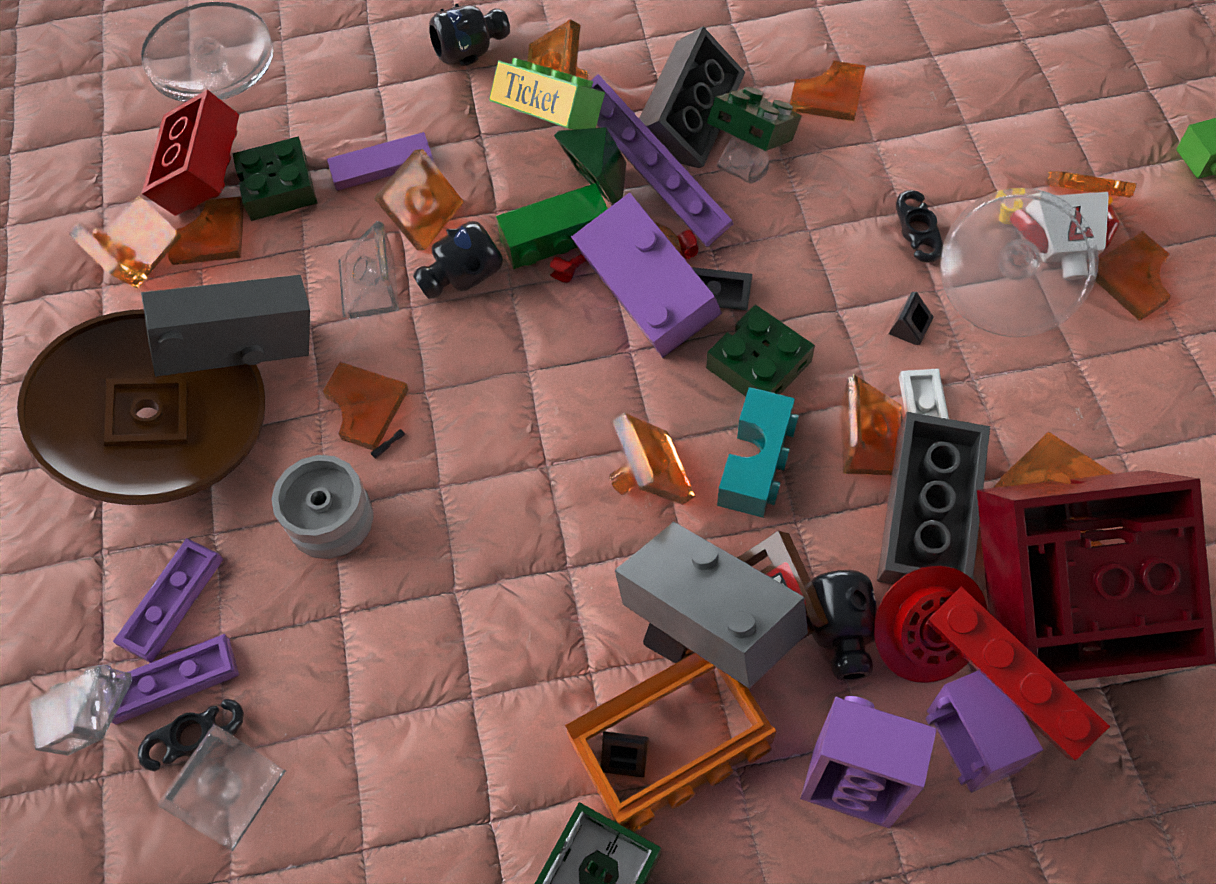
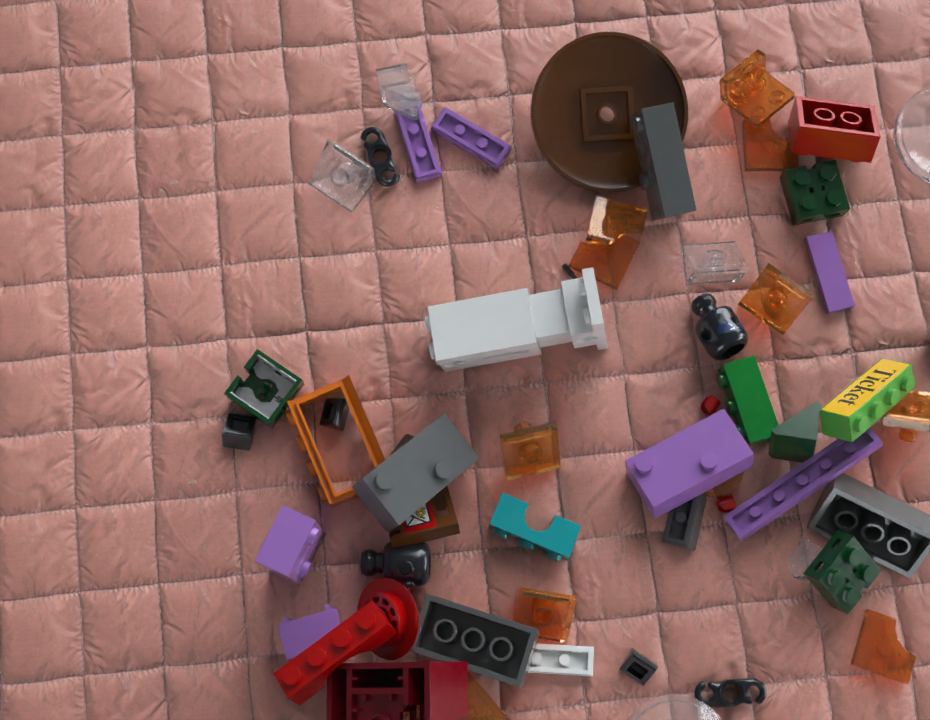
camera: 85 degrees right, 15 degrees up
light grey wheel [271,455,374,559] -> none
dark green piece [706,304,815,397] -> none
none -> white brick [425,267,608,372]
none -> clear orange tile [586,196,648,247]

